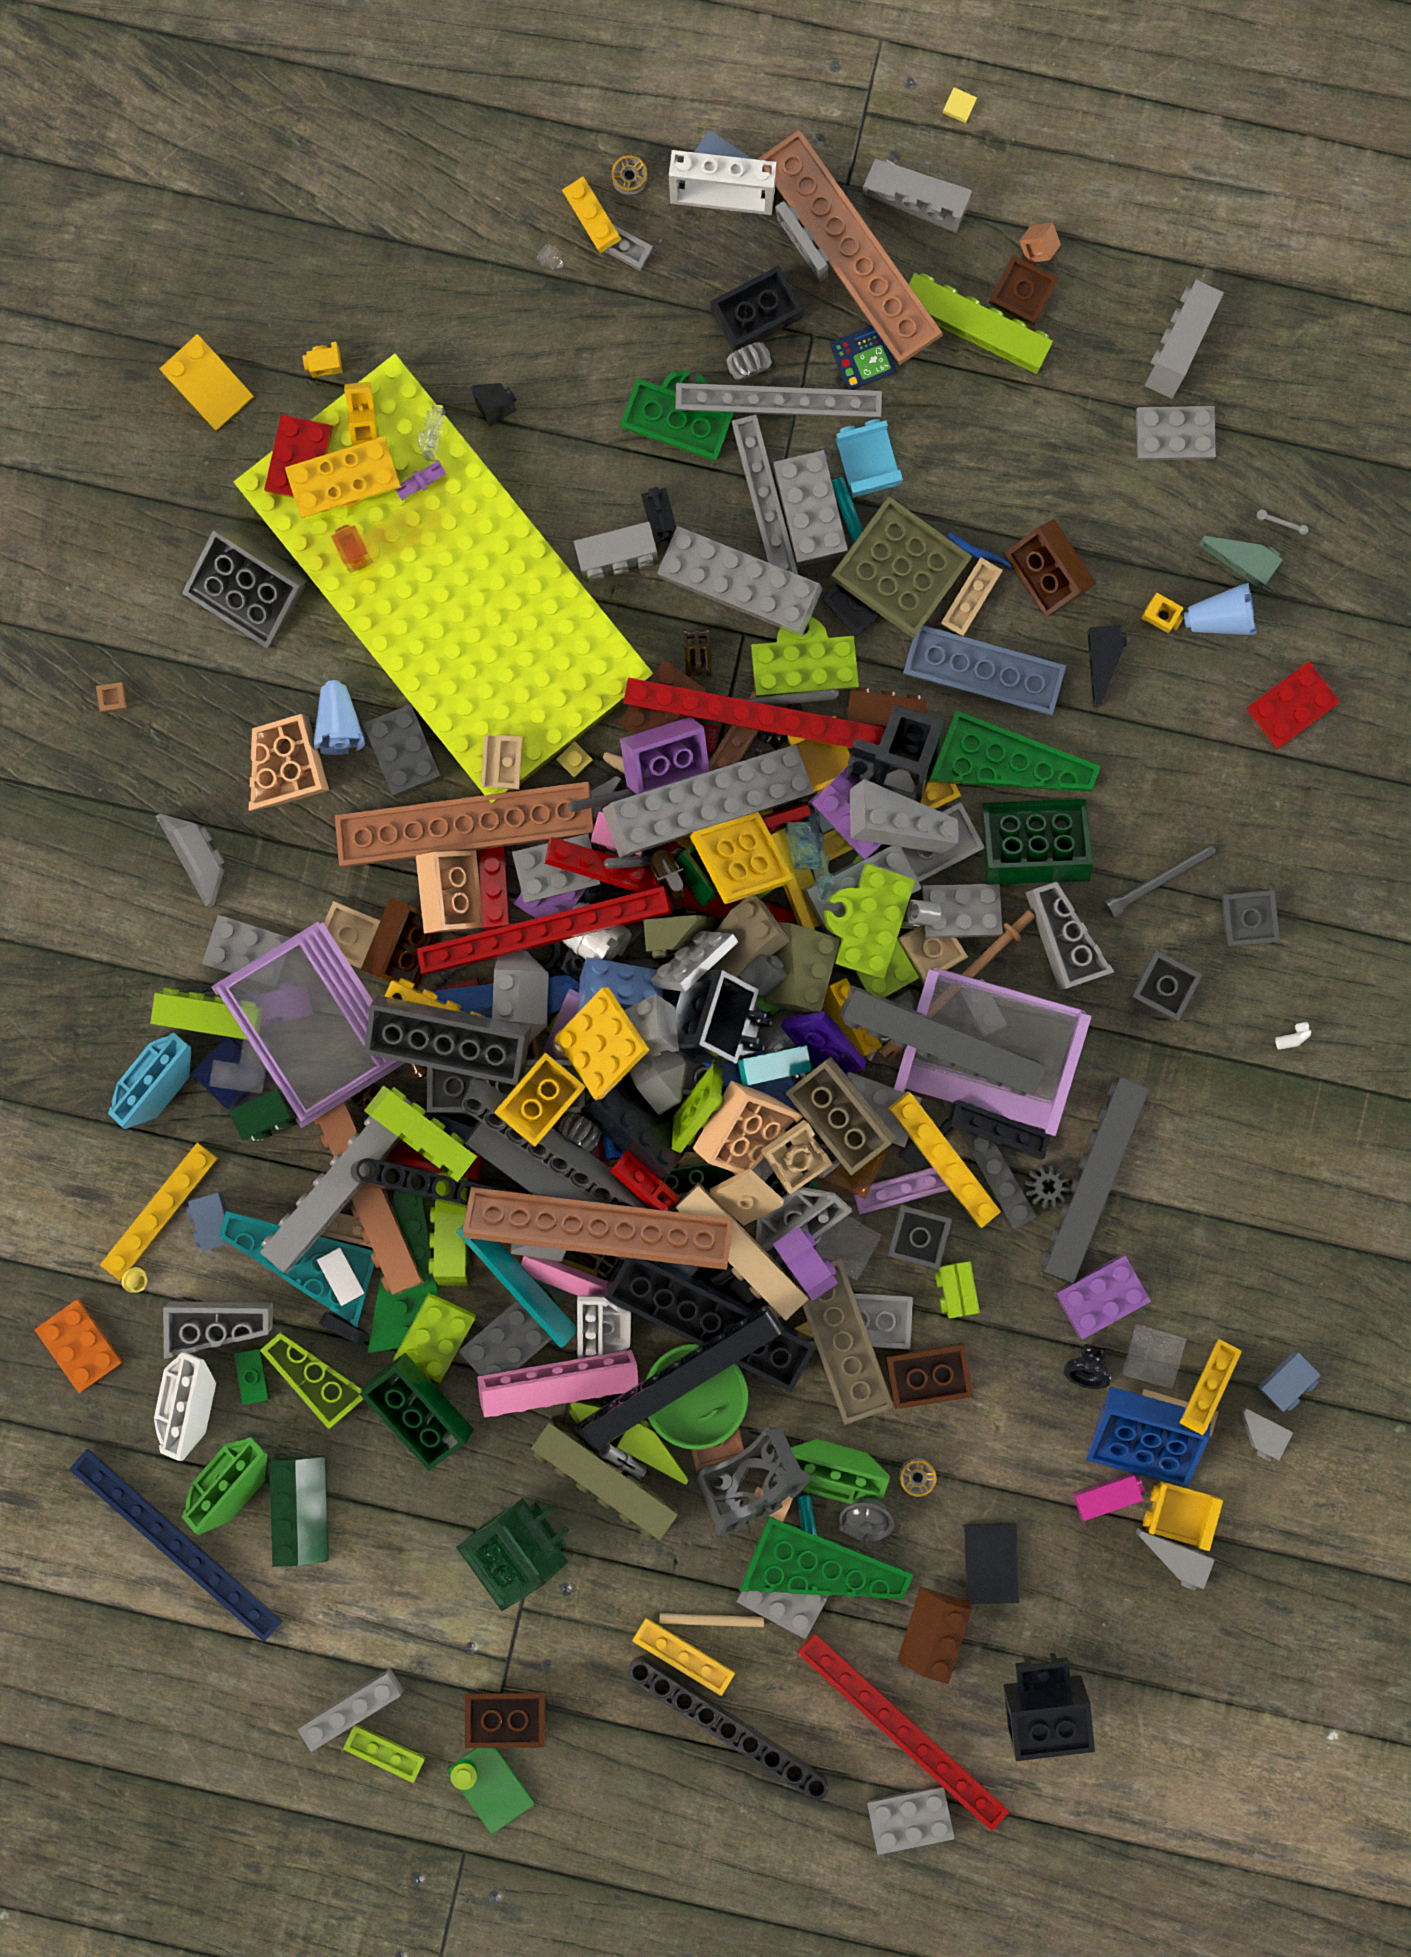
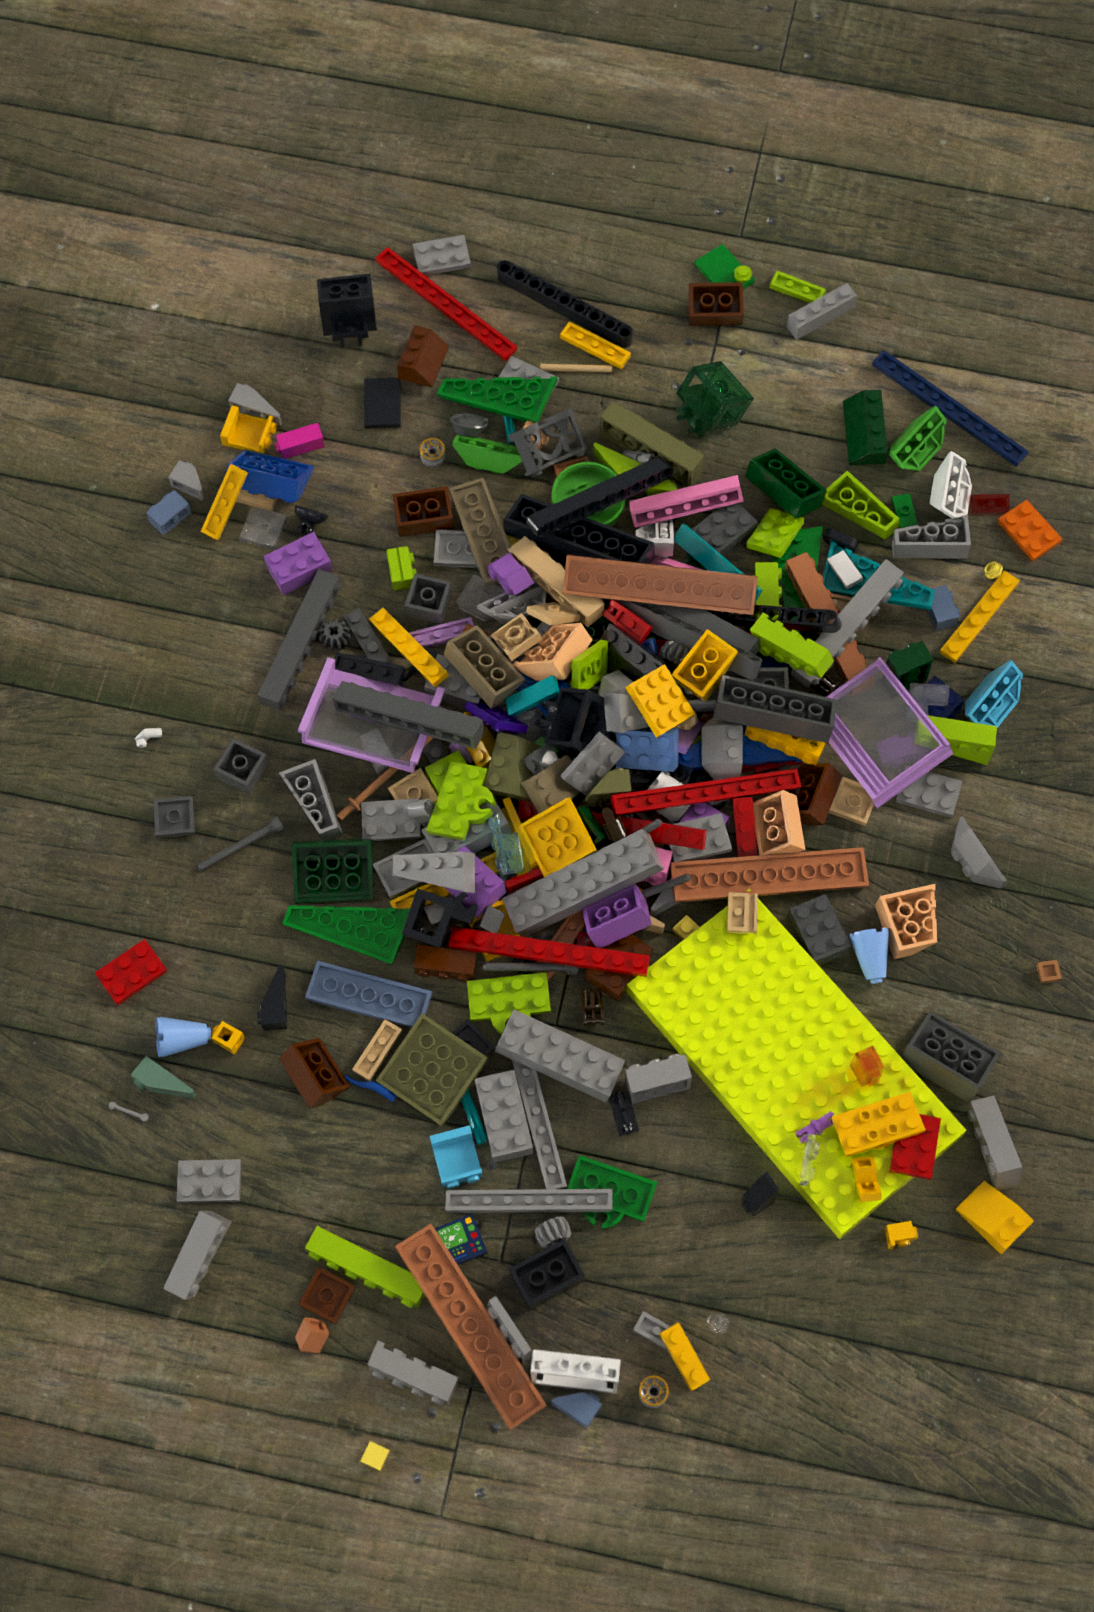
camera: 175 degrees right, 20 degrees down
none -> dark grey panel [472,906,505,933]
none -> light grey wedge [967,1096,1022,1191]
none -> clear red slope [971,494,1010,513]

